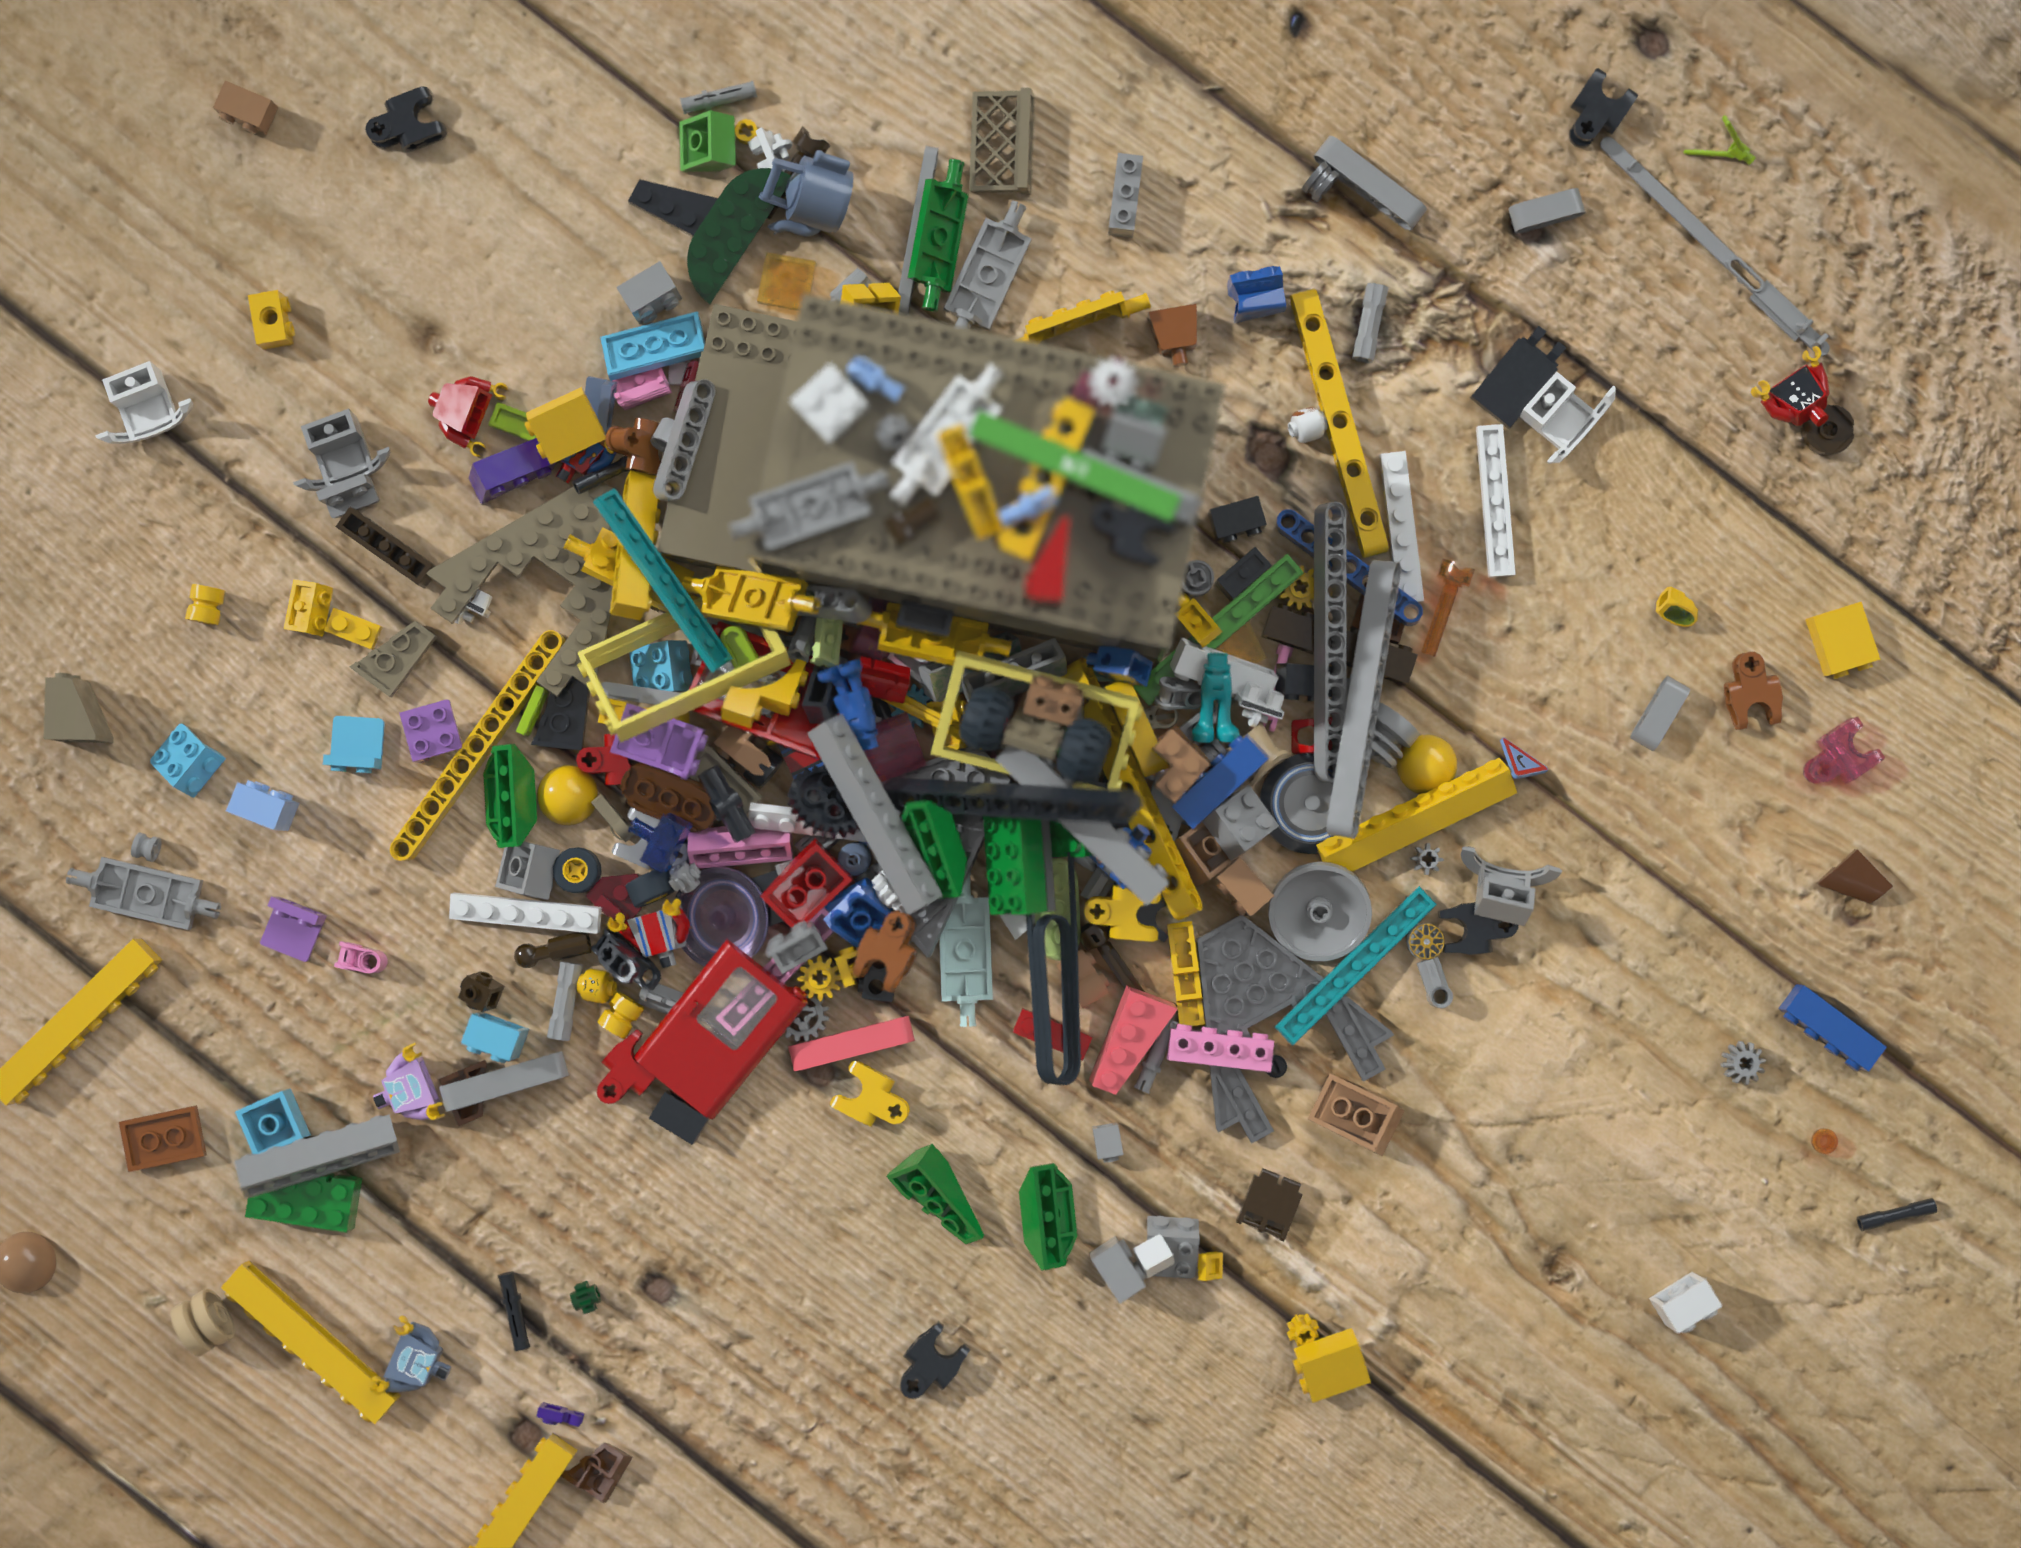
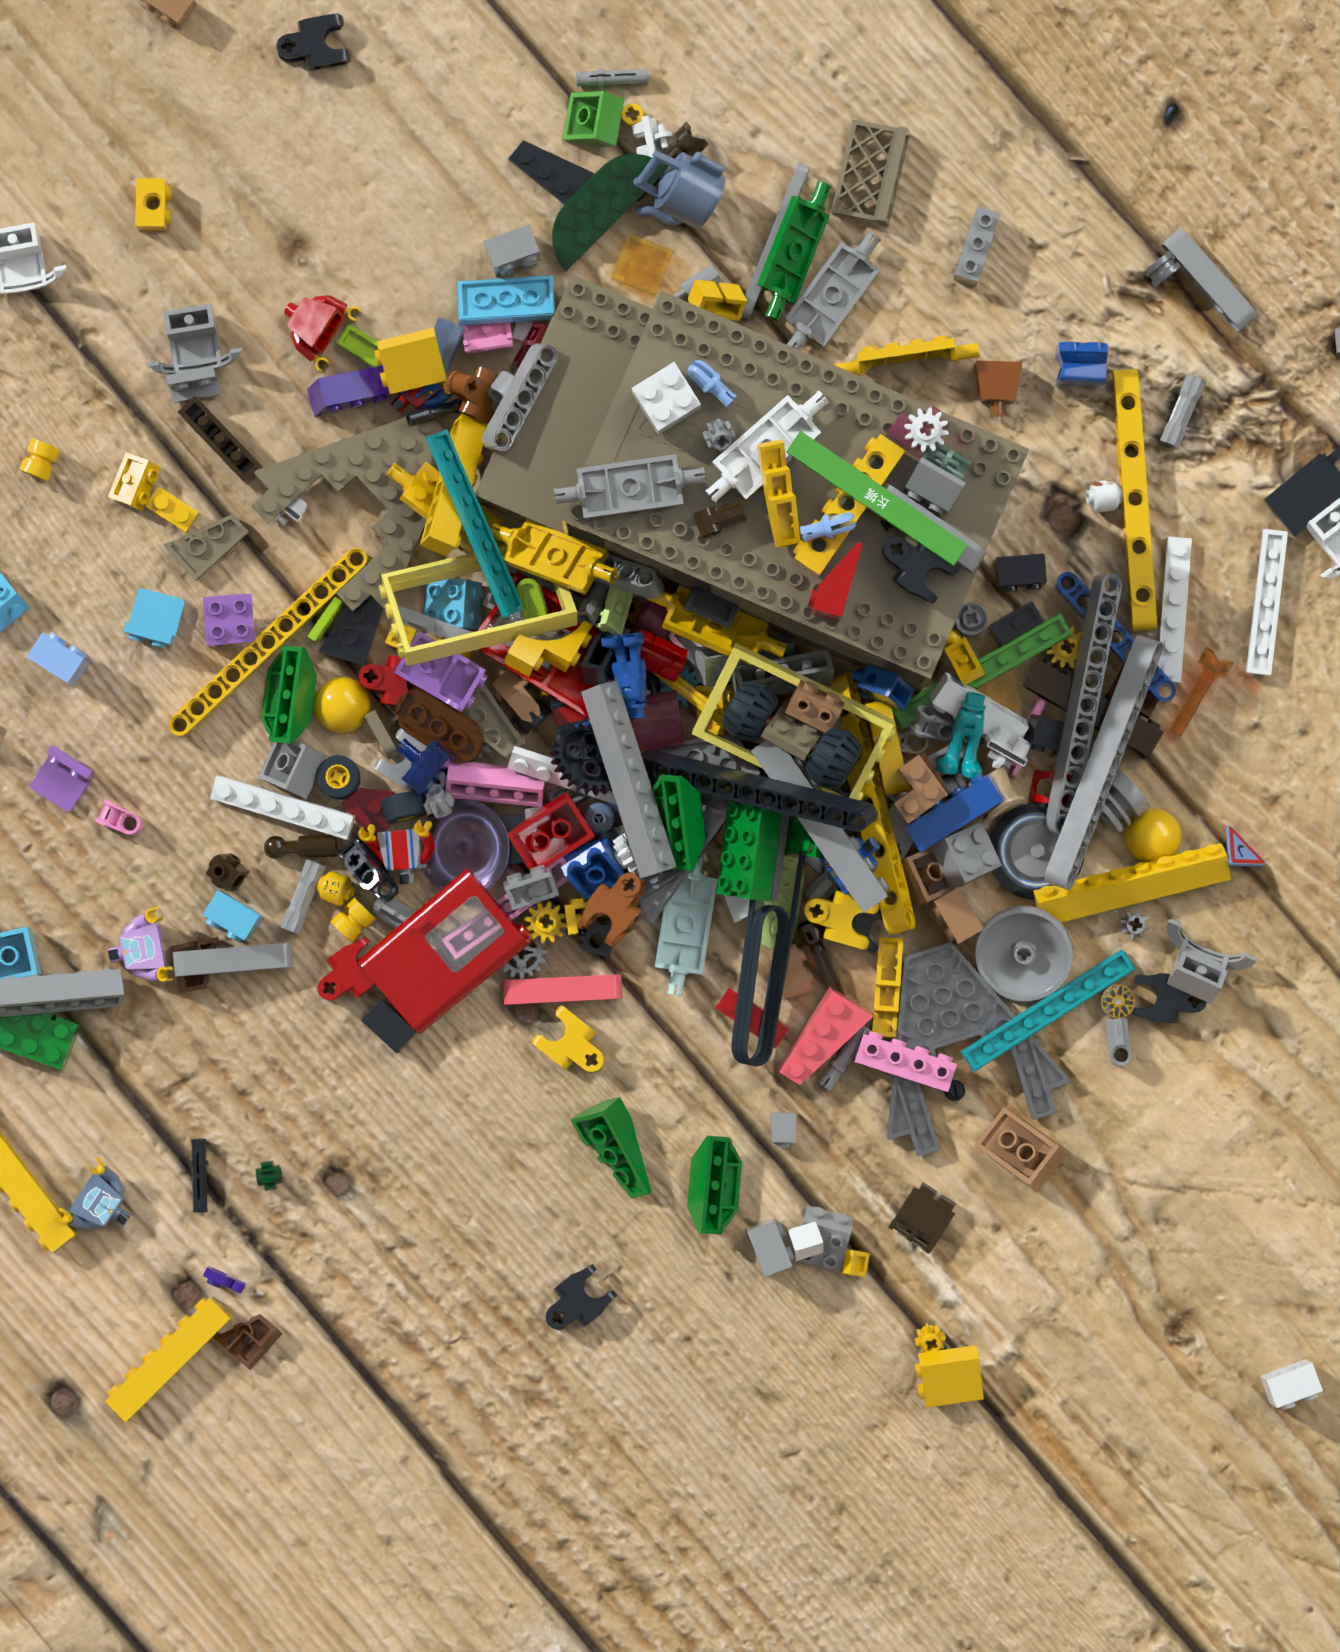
camera: 10 degrees right, 0 degrees up
black piece [697,765,756,843] -> none

